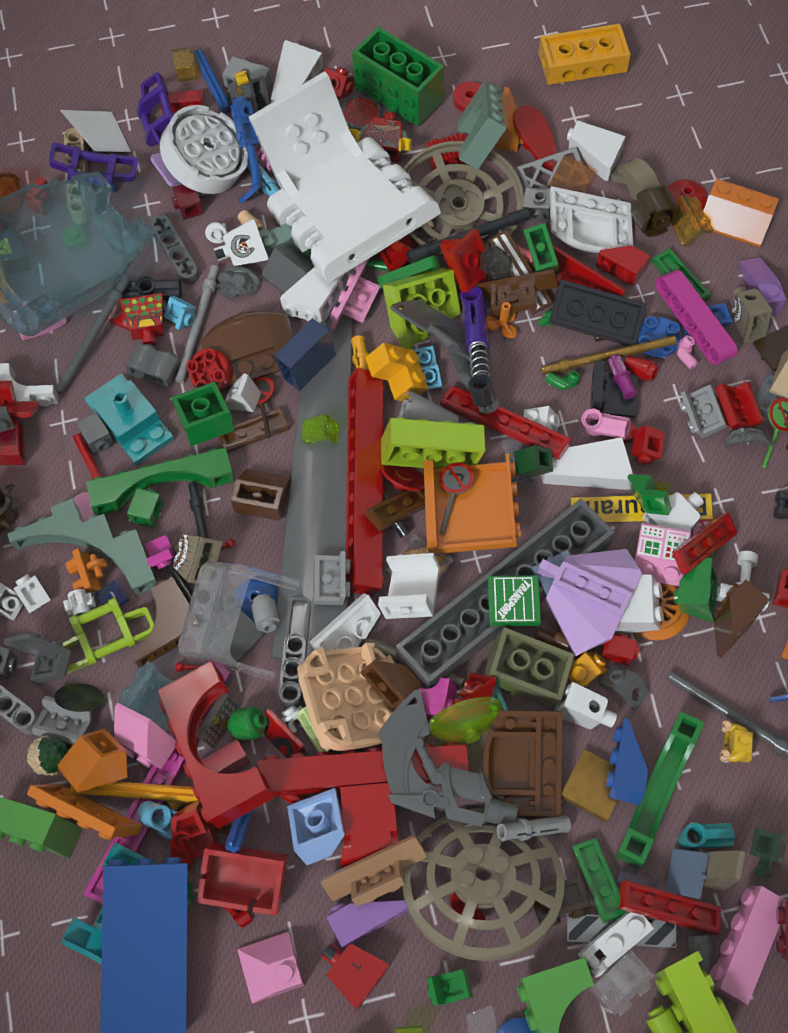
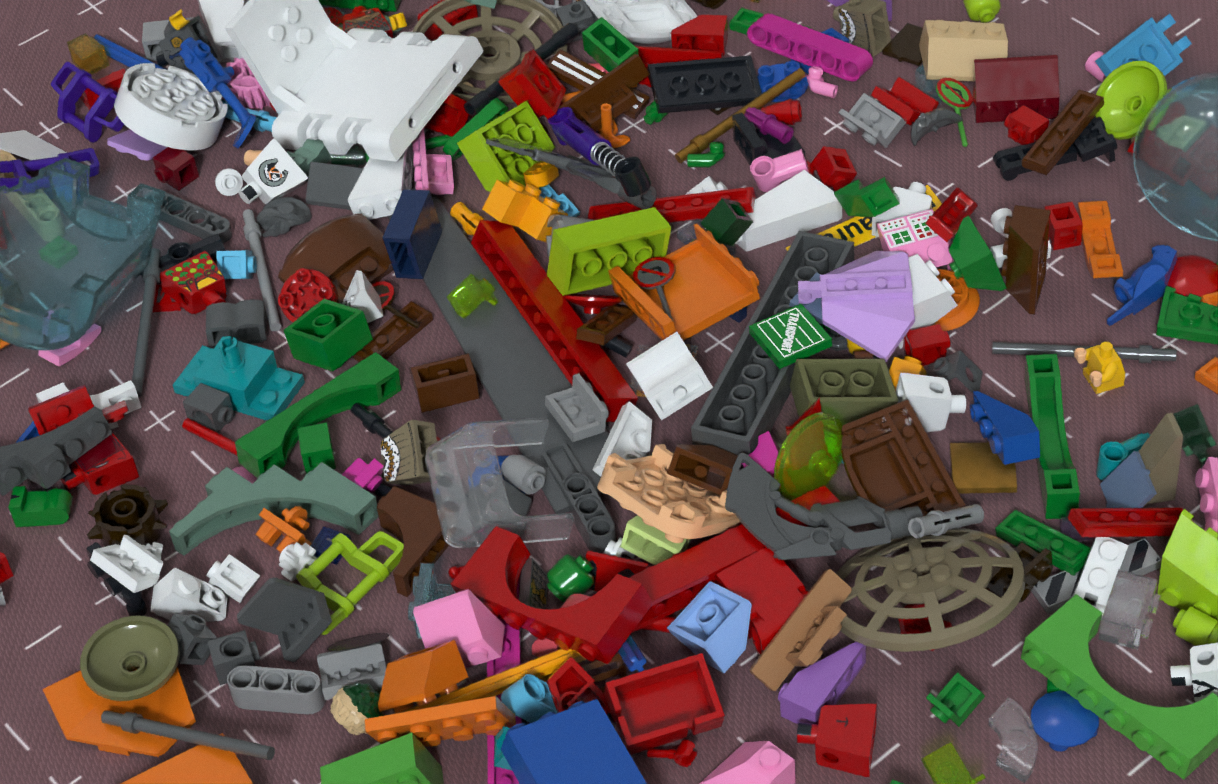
camera: 25 degrees left, 20 degrees down
clear smoke head [479,246,513,280] -> none
none -> light orange beam [523,161,559,188]

